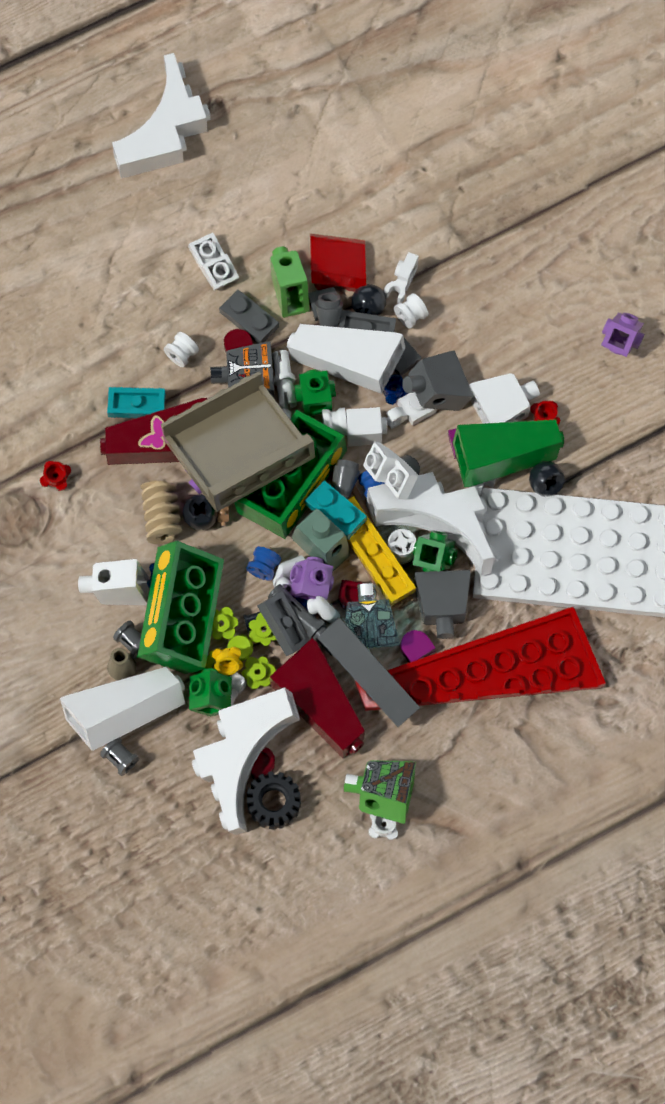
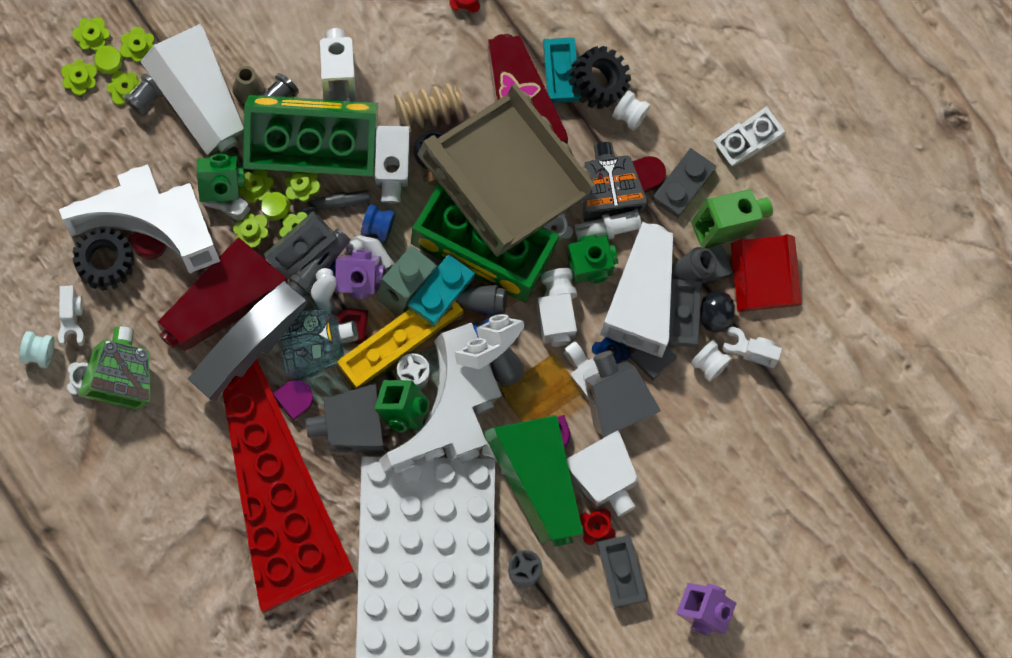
camera: 80 degrees right, 5 degrees up
white arch [112,53,211,179] -> none
yellow plate [212,647,243,675] -> none
black piece [529,461,565,497] -> none
none -> light aqua wheel [19,331,55,368]
none -> white plate [58,286,85,346]
none -> lime plant [61,17,154,105]
none -> dark grey piece [307,190,370,210]
none -> white torso [375,126,410,204]
none -> clear yellow plate [500,353,582,422]
none -> dark grey wheel [508,550,542,588]
none -> black tyre [568,46,631,109]
none -> dark grey plate [597,535,647,609]

